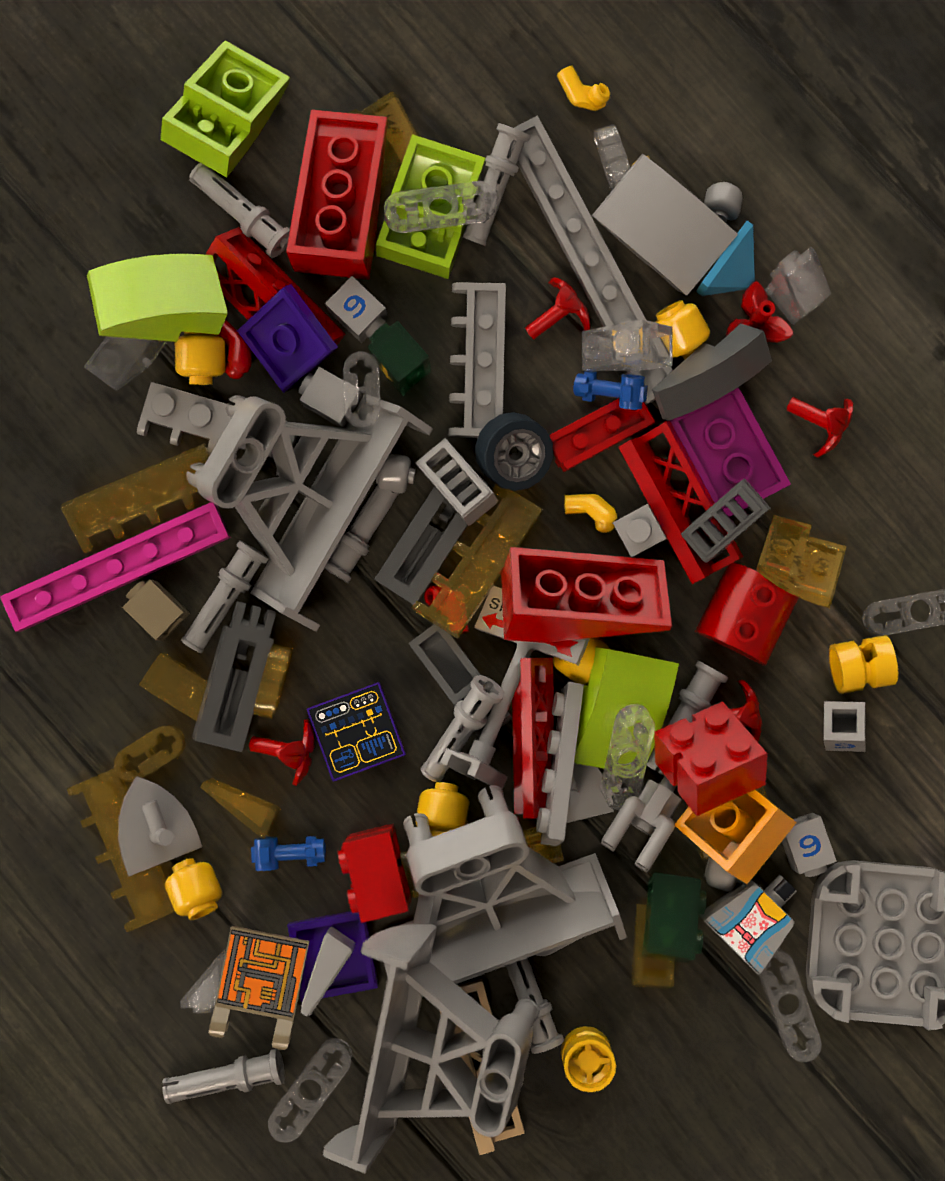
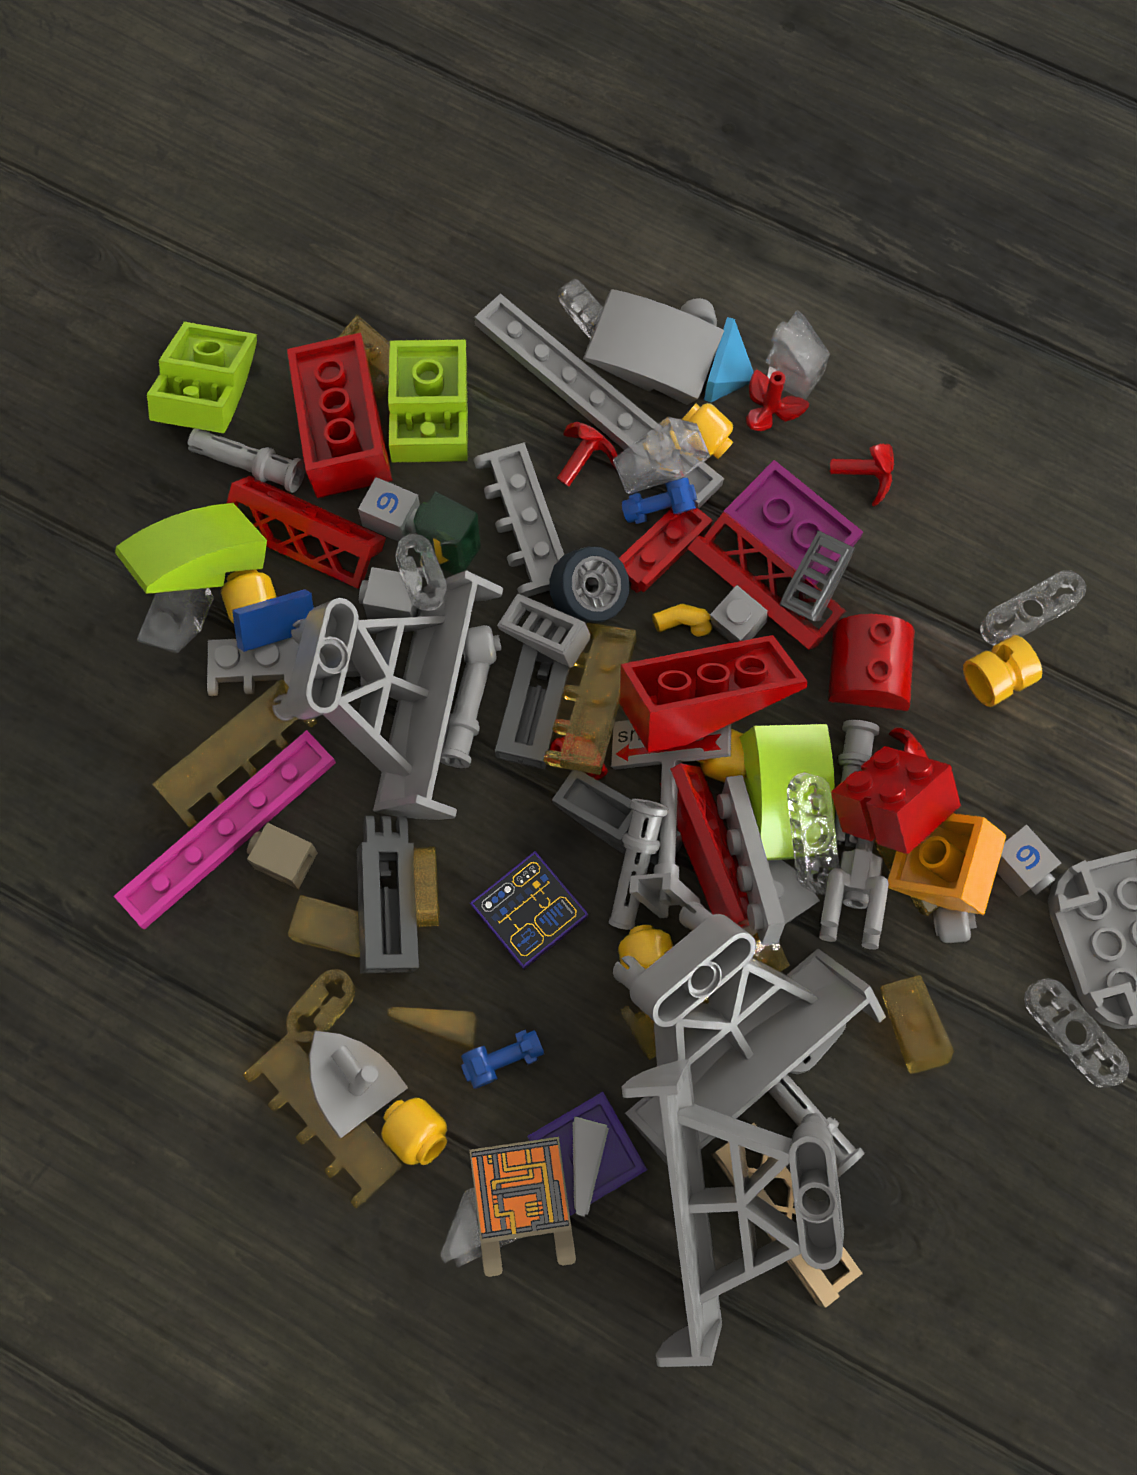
camera: 25 degrees left, 15 degrees down
light grey pin [162,1049,285,1104] -> none
light grey pin [181,540,269,653] -> none
red arm [215,321,252,379] -> none
dark purple tile [237,284,338,393] -> none
red plant [249,719,315,786] -> none
clear beam [268,1038,352,1143] -> none
red piece [338,823,412,923] -> none
clear beam [384,181,497,233] -> none
light grey pin [463,123,531,246] -> none
yellow arm [557,66,610,111] -> none
yellow wheel [561,1026,616,1093] -> none
clear green brick [641,872,707,963] -> none
dark grey slope [652,323,772,421] -> none
torso [699,874,797,975] -> none
clear yellow slope [756,515,847,608] -> none
light grey brick [824,701,866,752] -> none
none -> blue tile [232,589,313,652]

